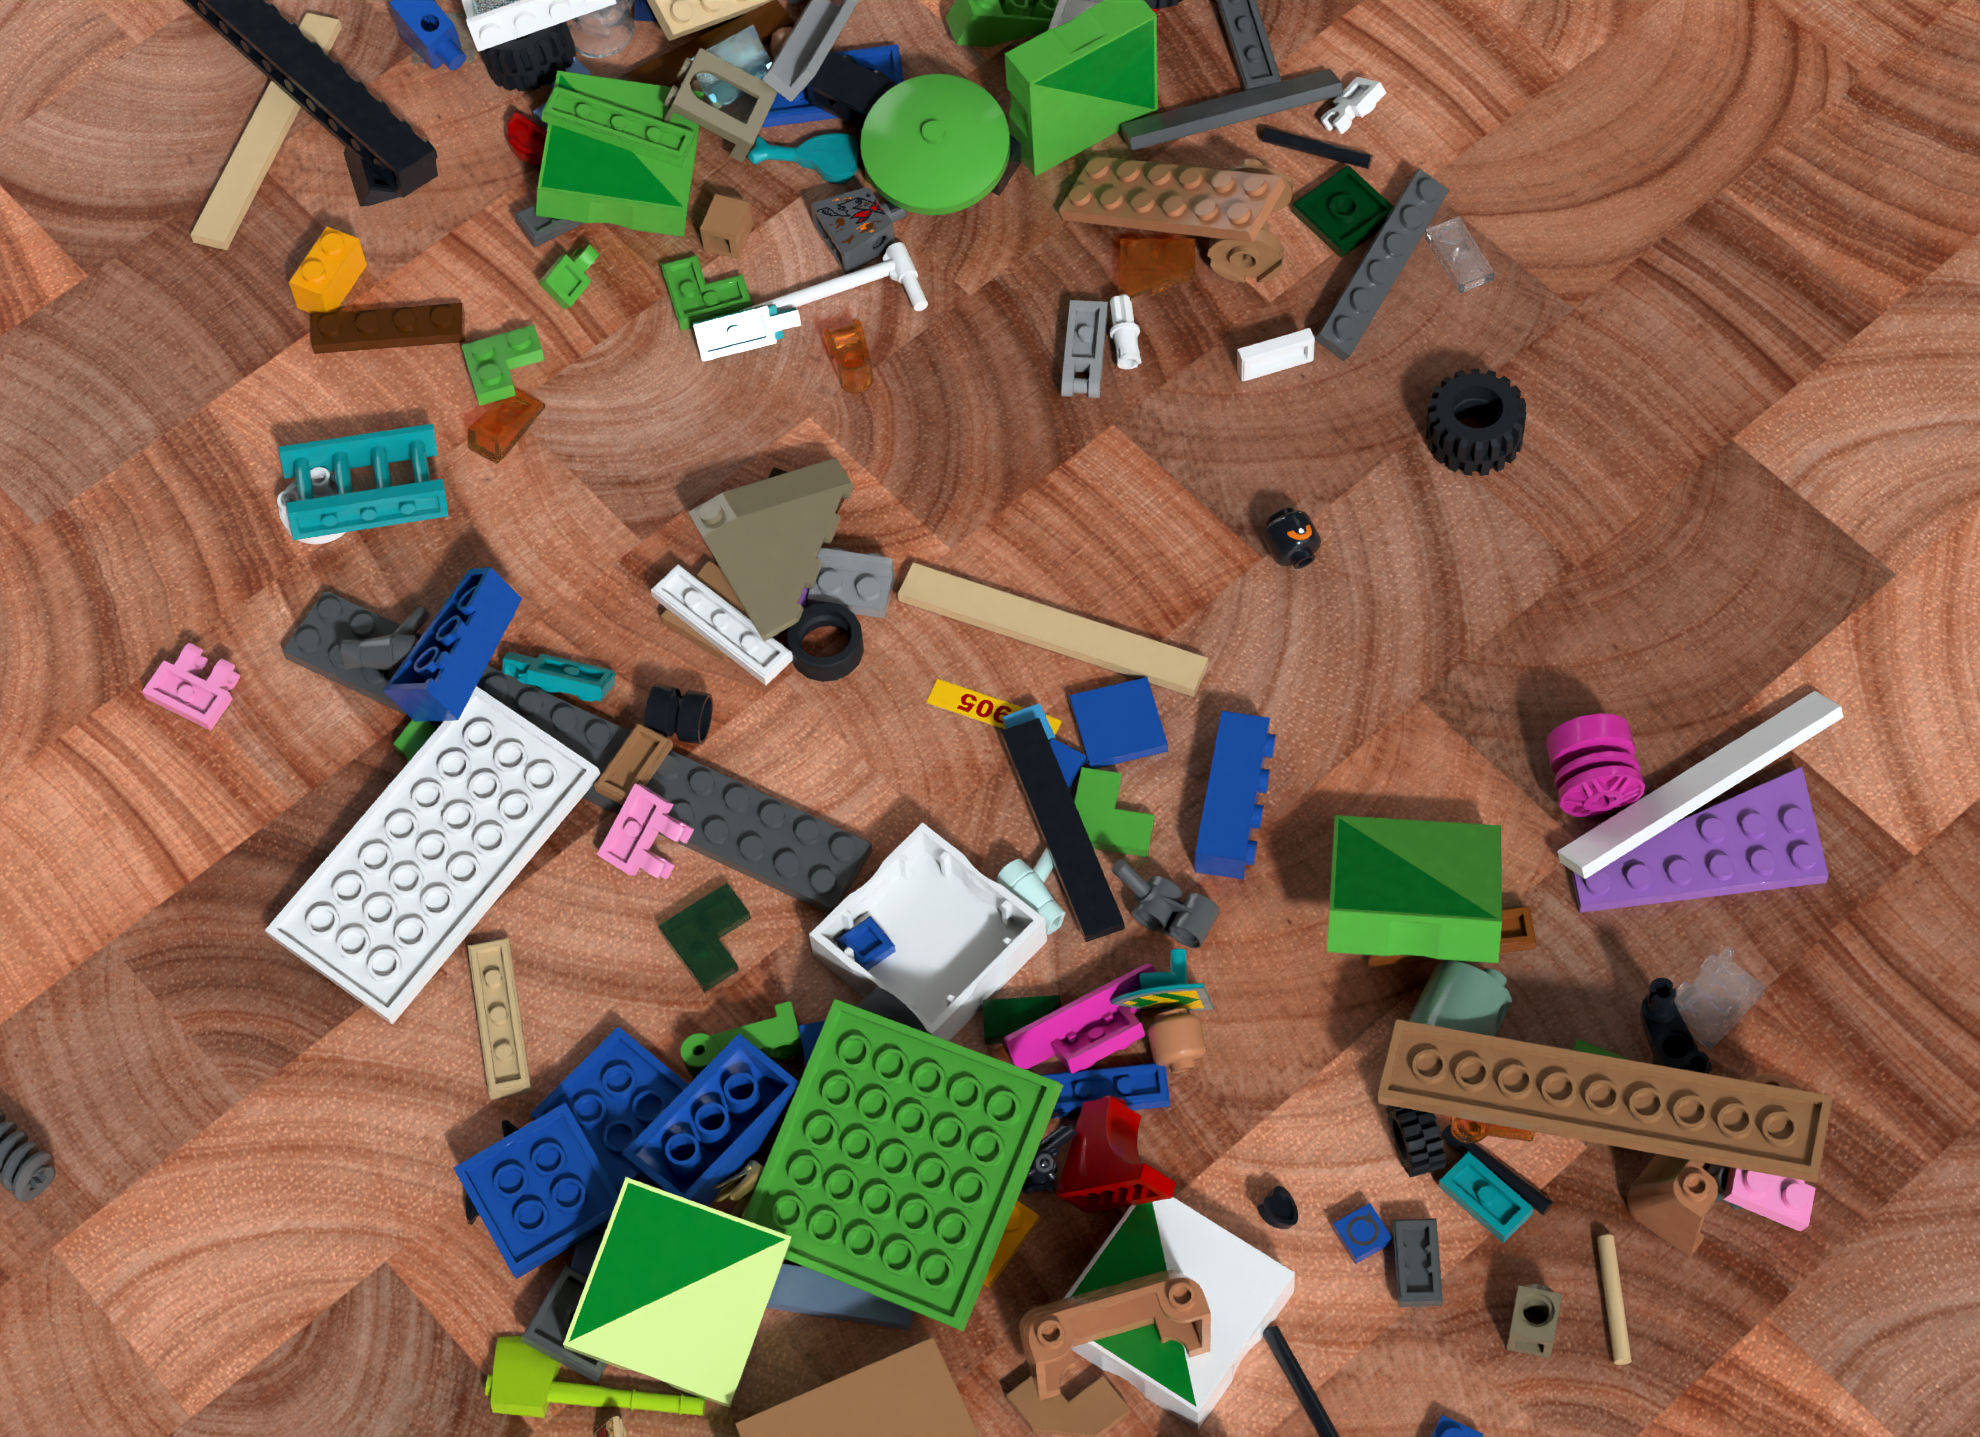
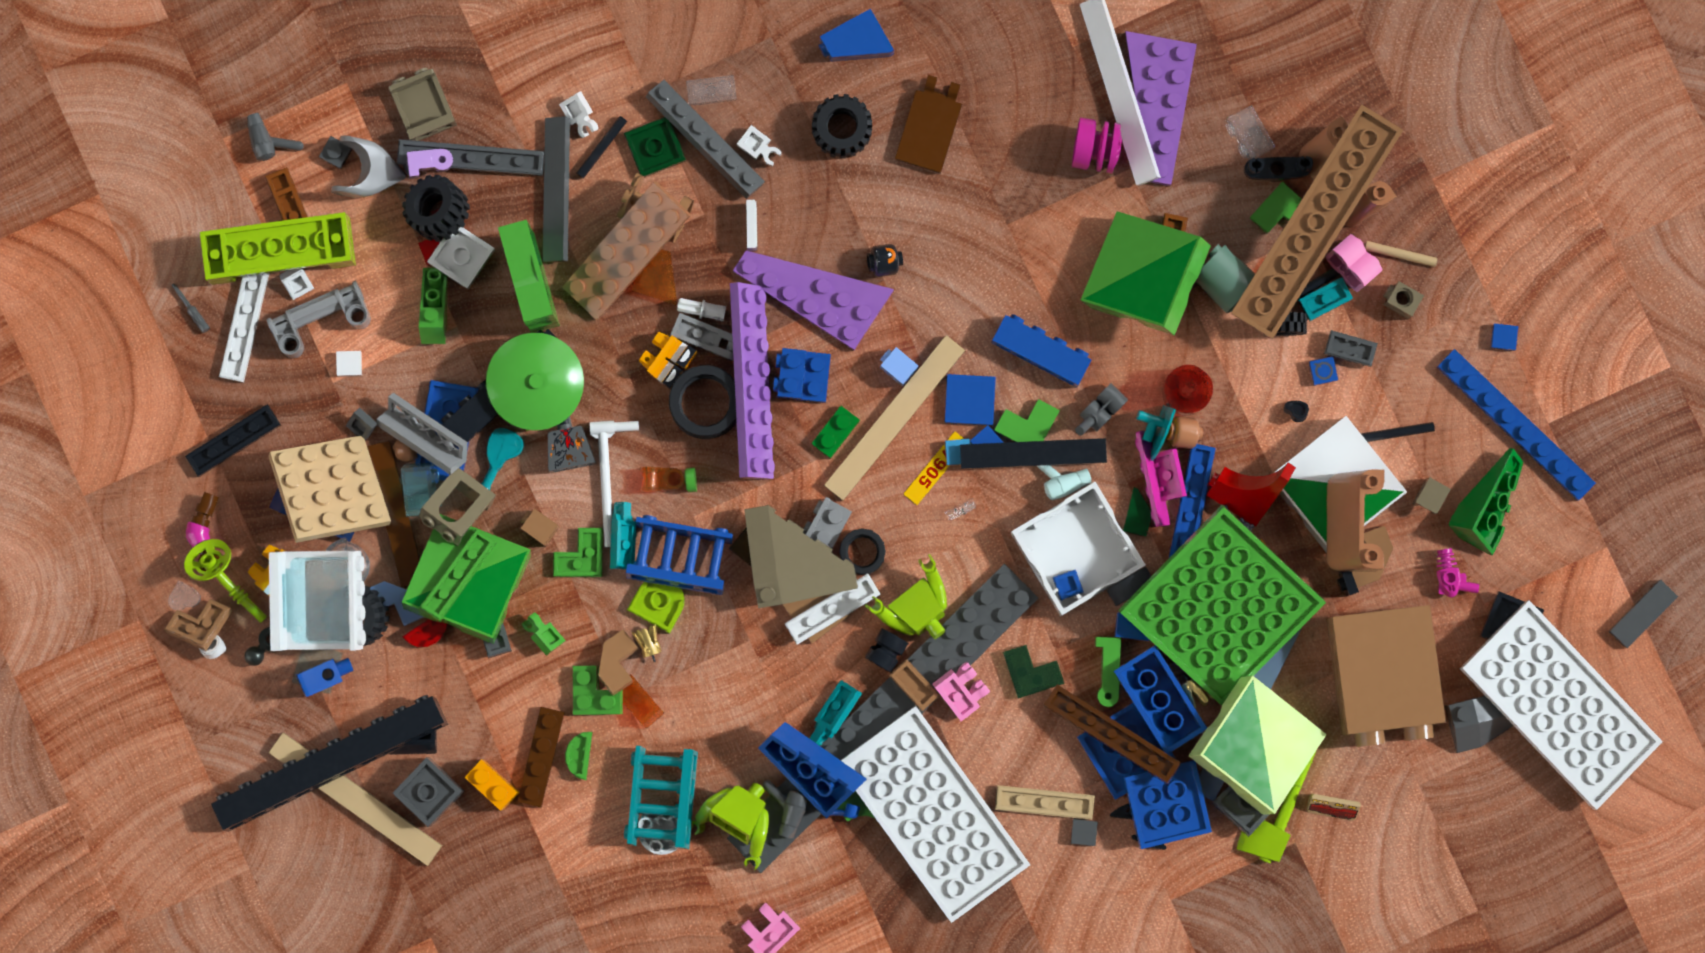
camera: 80 degrees left, 25 degrees up
none -> dark grey container [393,757,465,827]
none -> bright green plate [565,732,593,780]
none -> medium nougat tile [598,629,638,696]
none -> blue fence [626,515,733,595]
none -> lime tile [627,582,685,633]
none -> pearl gold piece [631,624,661,662]
none -> hips [639,332,697,390]
none -> black tyre [669,365,737,439]
none -> bright green tile [685,468,697,493]
none -> lime torso [691,783,769,870]
none -> medium lavender plate [730,282,775,480]
none -> medium lavender wing [733,251,894,350]
none -> white plate [737,125,782,166]
none -> blue plate [773,348,831,403]
none -> green plate [811,406,860,459]
none -> blue slope [818,9,894,62]
none -> blue hand [830,803,860,819]
none -> lime torso [865,554,947,639]
none -> light blue brick [880,347,918,387]
none -> reddish brown tile [895,75,962,174]
none -> clear tile [945,498,977,520]
none -> reddish brown plate [1044,684,1181,785]
none -> dark grey tile [1071,819,1098,846]
none -> clear red brick [1162,365,1213,416]
none -> bright pink brick [1325,234,1383,292]
none -> black plate [1337,571,1359,597]

